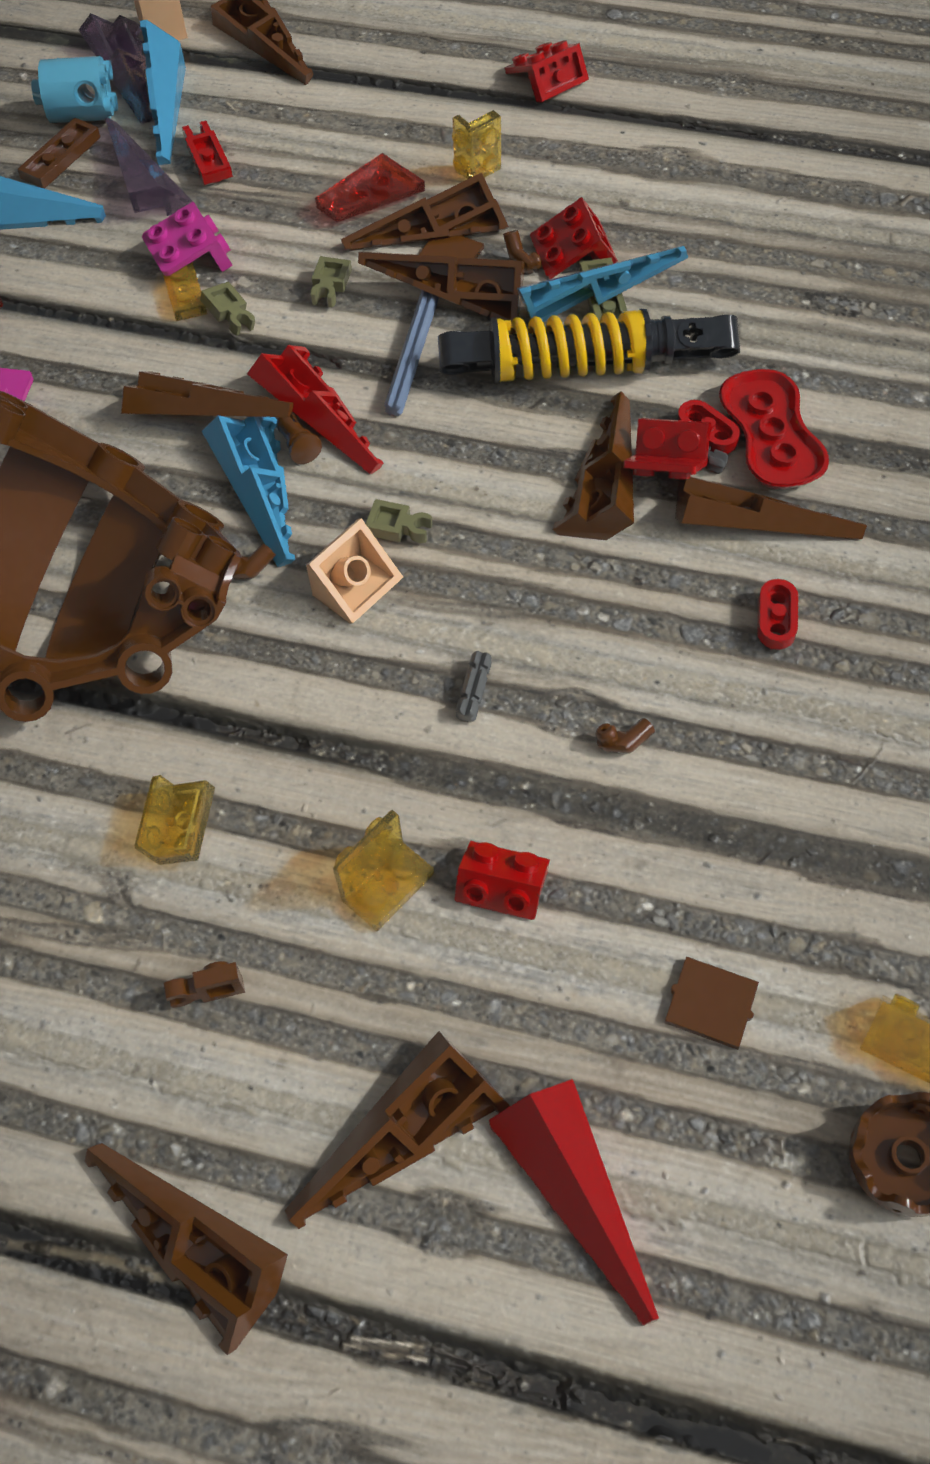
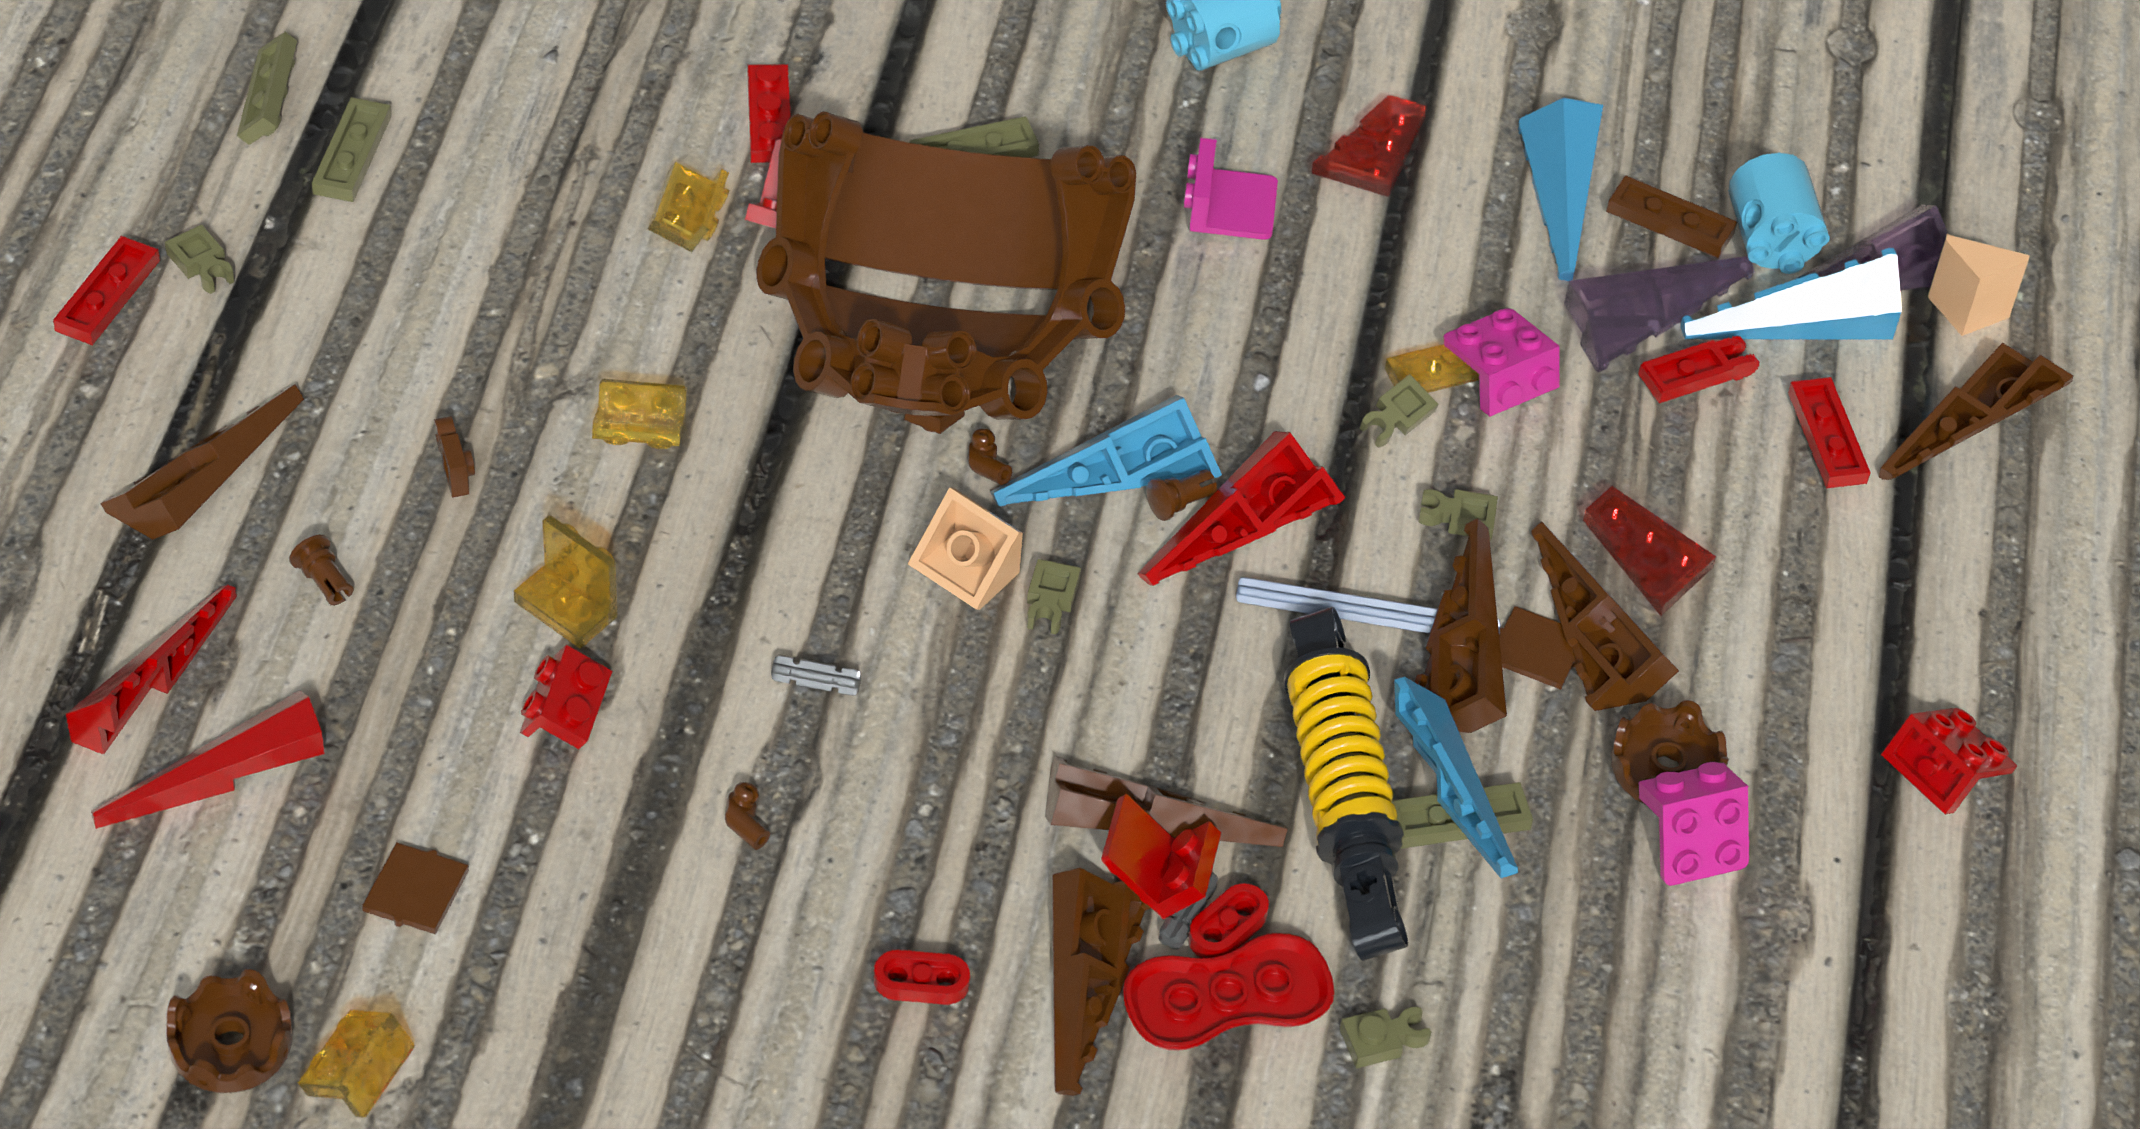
camera: 80 degrees right, 10 degrees down
reddish brown wedge [121,371,293,418] -> none
reddish brown wedge [284,1031,510,1229] -> none
clear yellow bracket [452,110,501,179] -> none
reddish brown arm [503,230,542,274] -> none
red bracket [530,197,618,279] -> none
none -> red wedge [66,584,237,755]
none -> reddish brown pin [289,534,354,606]
none -> olive plate [1339,1007,1432,1068]
none -> reddish brown plate [1611,700,1729,805]
none -> dark pink bracket [1639,762,1749,886]
none -> red plate [1788,377,1871,489]

